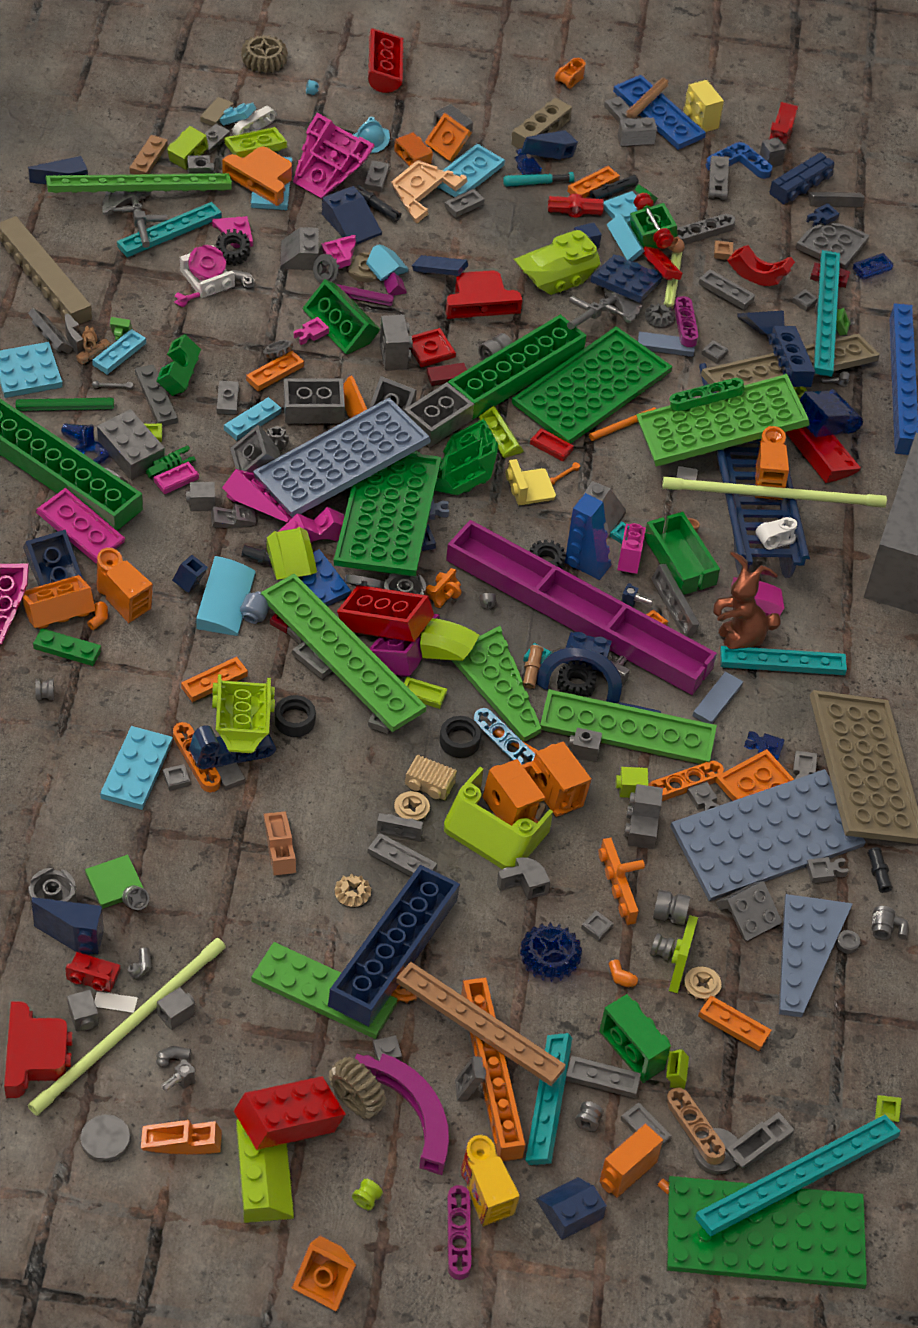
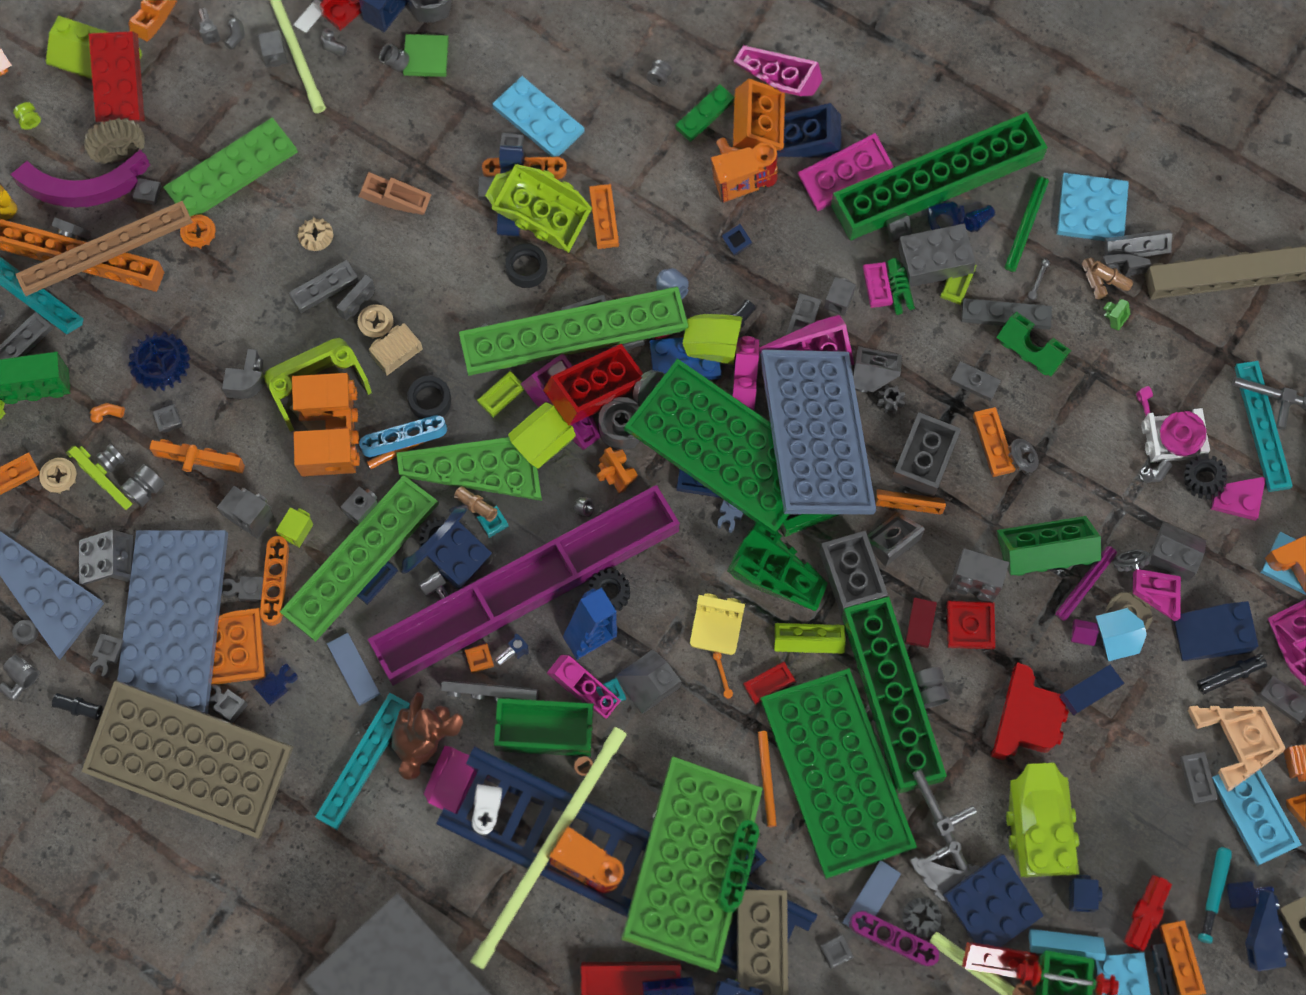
camera: 120 degrees right, 20 degrees up
medium azure plate [92,329,146,374] -> none
medium azure slope [196,556,256,636] -> none
medium azure plate [224,397,281,441] -> none
dark pink plate [293,317,329,345] -> none
dark blue brick [328,865,460,1027] -> none

